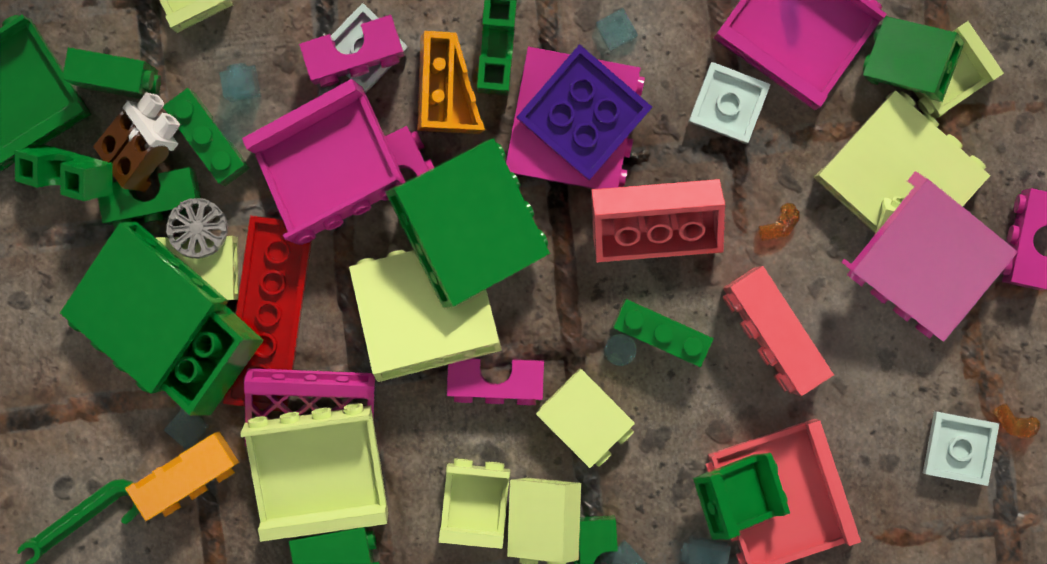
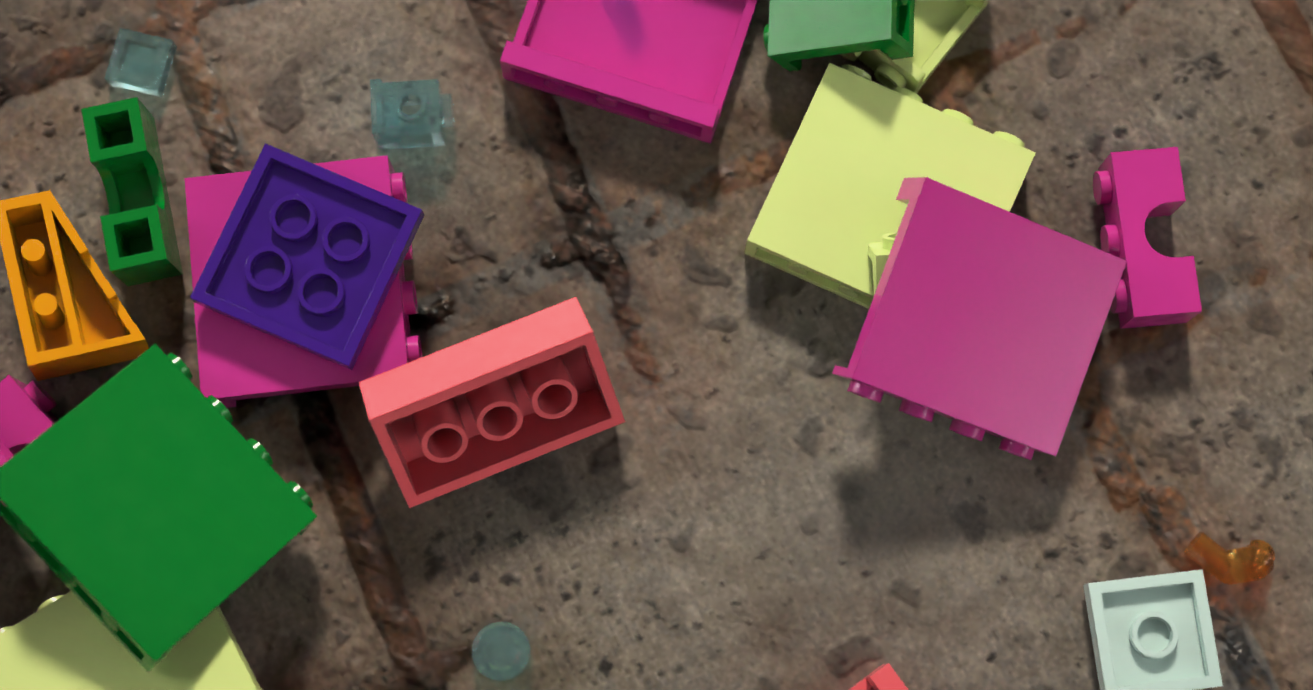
camera: 15 degrees left, 10 degrees down
clear light blue tile [595,8,638,51] -> none
green arch [611,299,714,367] -> none
light aqua plate [688,62,771,144] -> none
coral brick [723,266,834,396] -> none
clear orange arm [758,203,800,241] -> none
none -> clear light blue brick [370,79,454,150]

